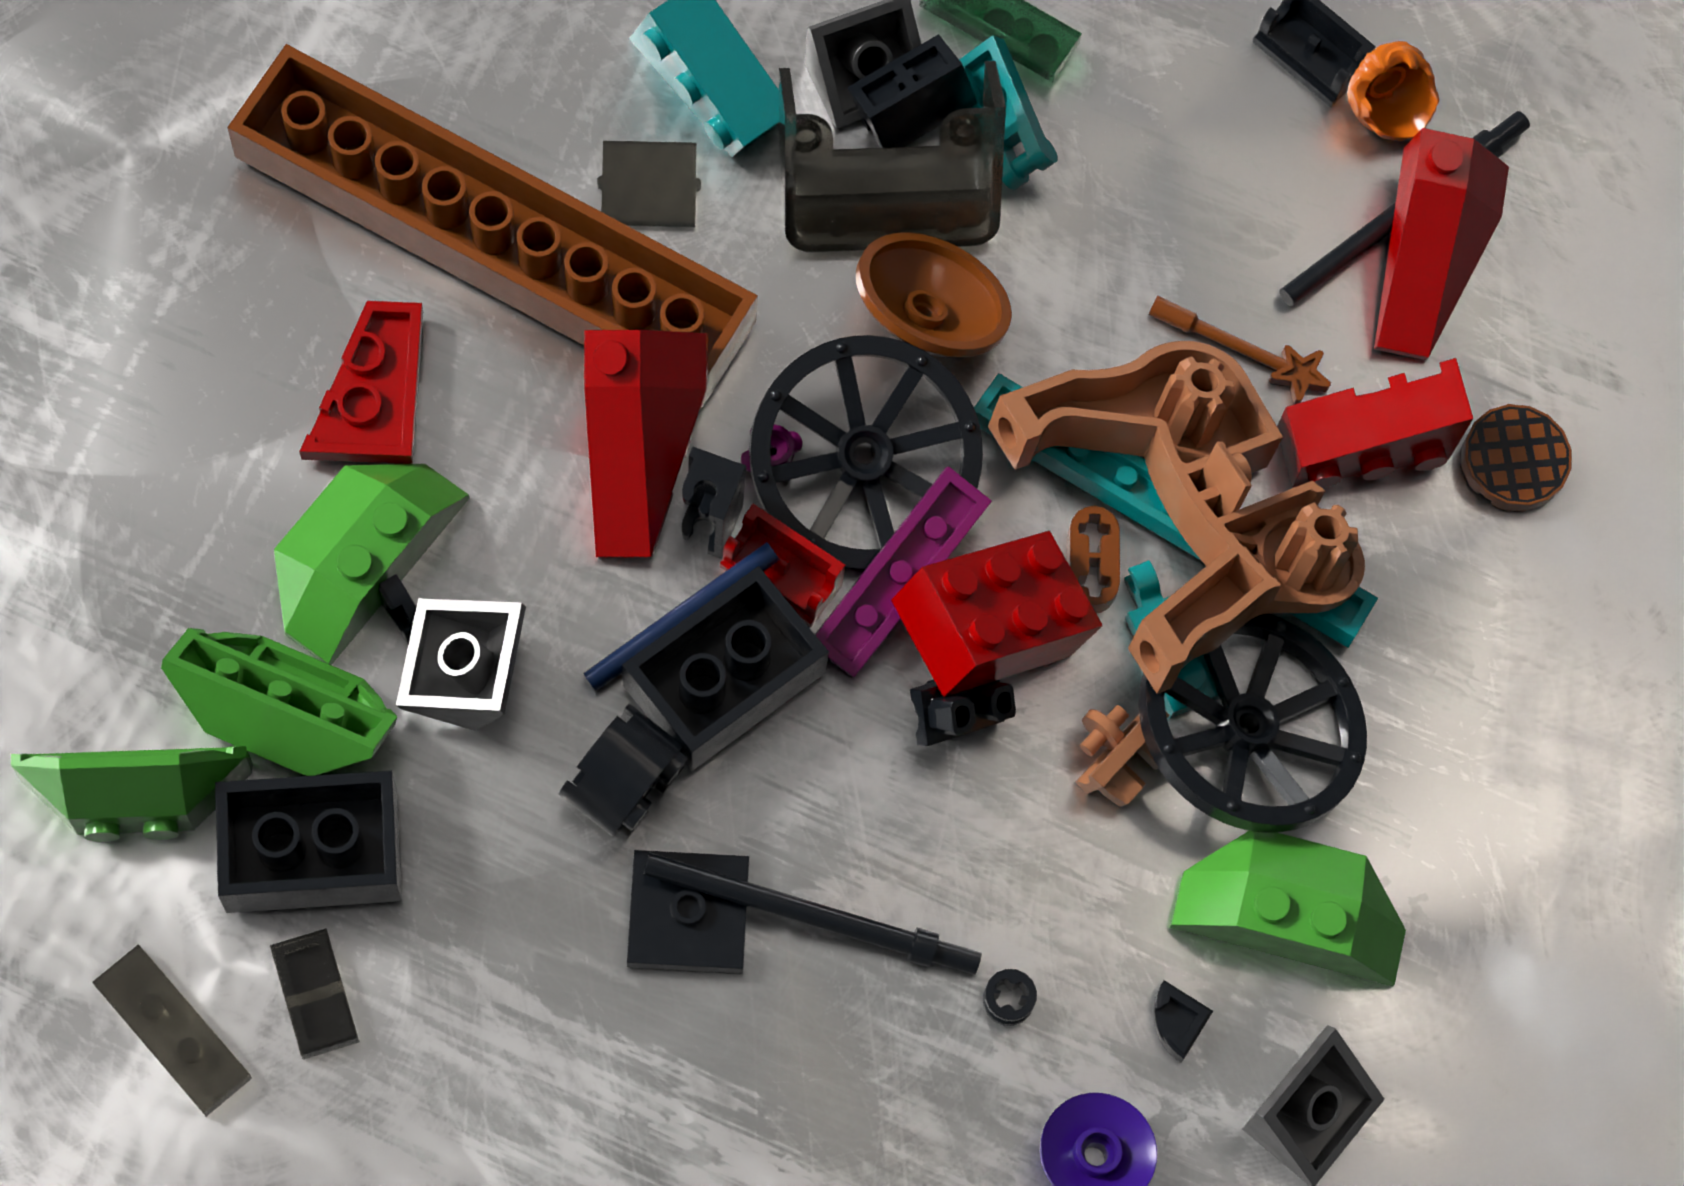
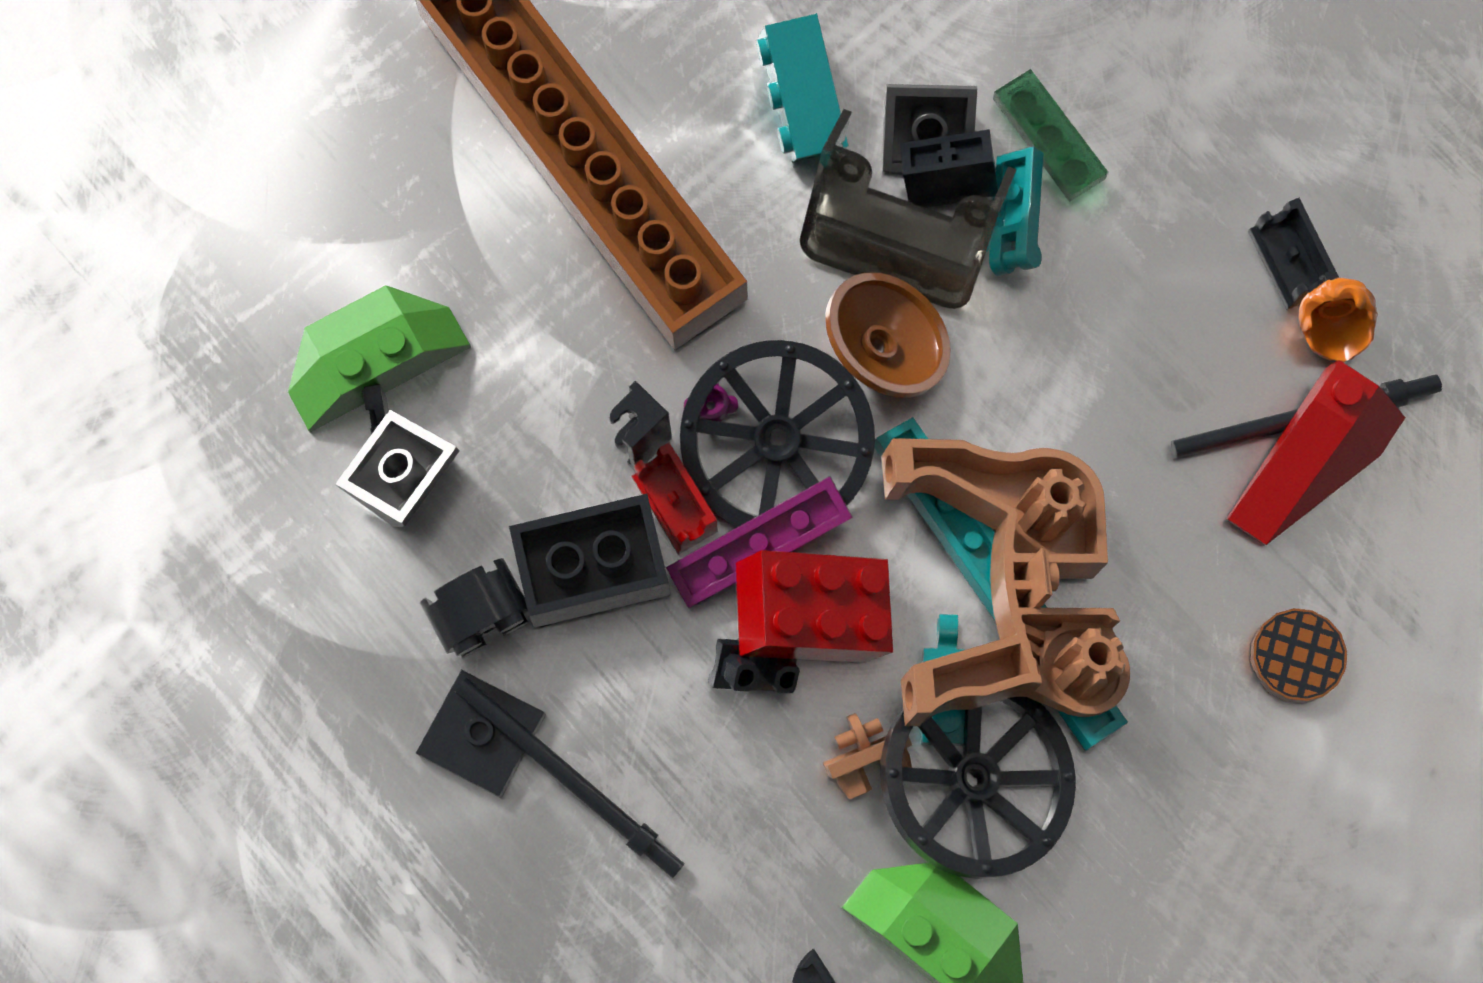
camera: 35 degrees right, 5 degrees up
bright green wedge [11,746,253,842] -> none
clear smoke tile [92,944,252,1117] -> none
bright green wedge [161,628,397,776] -> none
black brick [215,770,402,913] -> none
clear smoke tile [270,928,360,1060] -> none
red wing [299,301,423,464] -> none
dark blue bar [583,542,780,691] -> none
red wedge [584,330,708,557] -> none
clear smoke piece [597,141,701,227] -> none
black bush [983,969,1037,1026] -> none
dark orange beam [1067,506,1120,613] -> none
dark orange piece [1148,295,1331,405] -> none
red wedge [1277,358,1474,489] -> none

